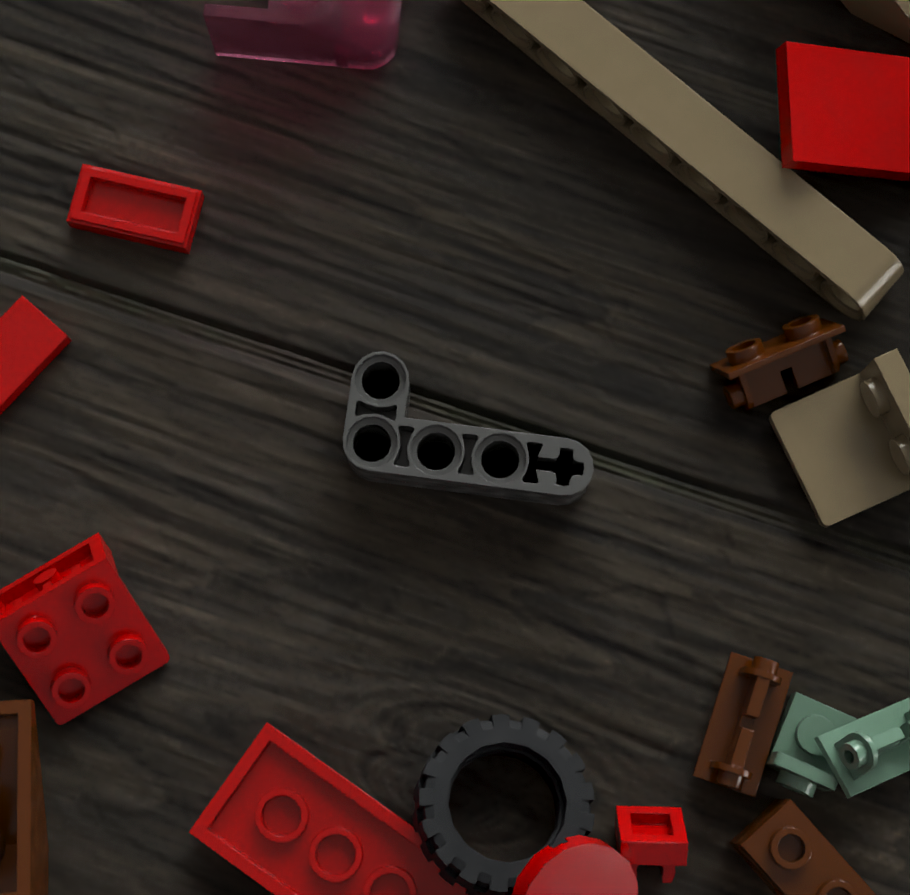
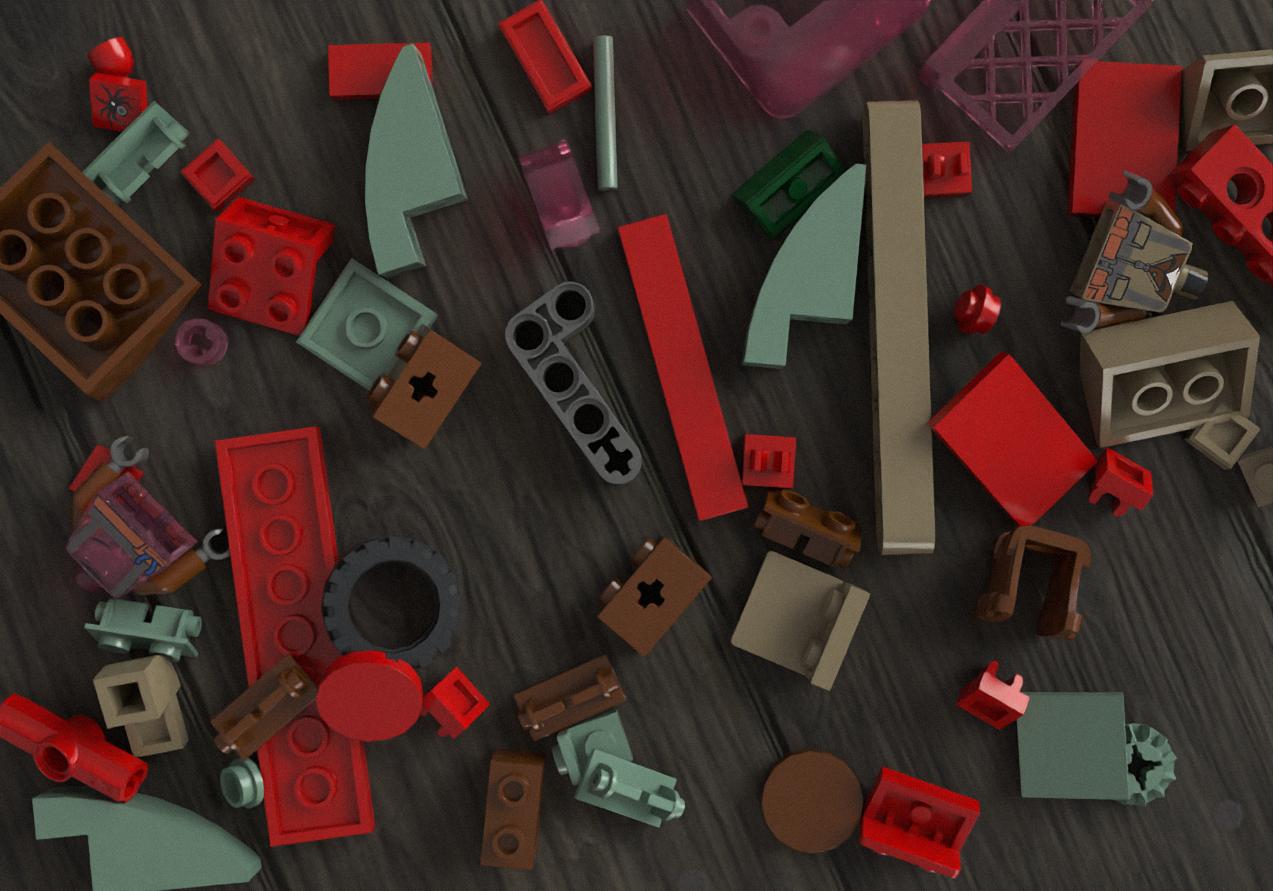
camera: 50 degrees right, 10 degrees up
none -> clear pink bush [175,318,228,365]
none -> sand green tile [296,258,438,390]
none -> sand green slope [365,43,468,278]
none -> reddish brown brick [366,324,482,449]
none -> clear pink brick [518,140,600,250]
none -> sand green bar [593,36,618,191]
none -> reddish brown brick [597,535,712,657]
none -> red tile [618,214,748,521]
none -> dark green slope [733,130,846,240]
none -> sand green slope [741,164,866,369]
none -> red tile [741,434,796,488]
none -> red plate [954,284,1001,335]

